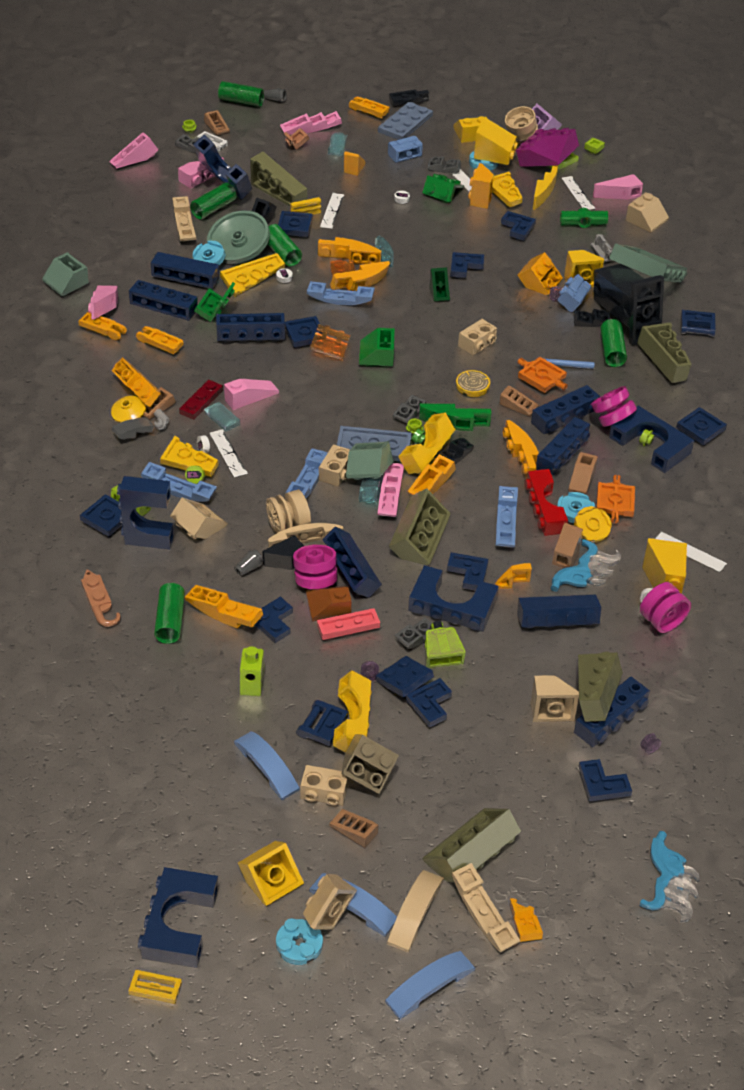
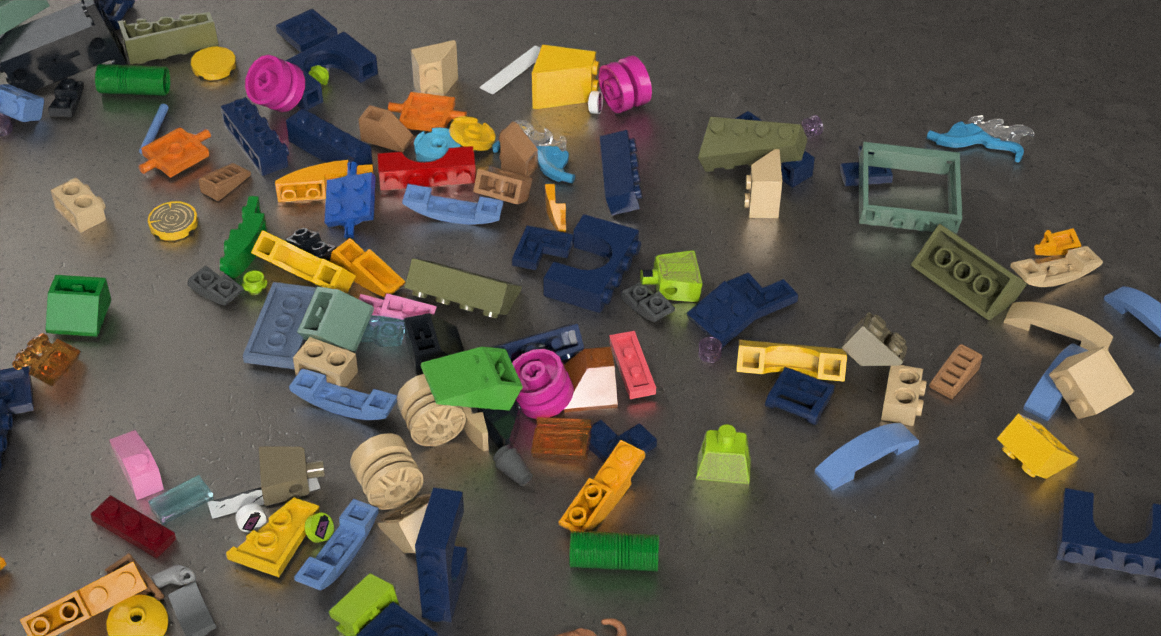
camera: 85 degrees left, 0 degrees up
medium azure plate [276,918,323,965] -> none
bright green plate [411,429,425,445] -> none
none -> yellow tile [191,46,236,80]
none -> dark tan torso [259,446,325,506]
none -> blue plate [324,162,376,239]
none -> tan wheel [350,433,424,510]
none -> black slope [404,313,464,376]
none -> tan slope [411,40,458,96]
none -> bright green slope [420,346,523,411]
none -> medium nougat brick [473,166,533,205]
none -> clear orange plate [531,417,593,460]
none -> sand green window [859,142,962,234]

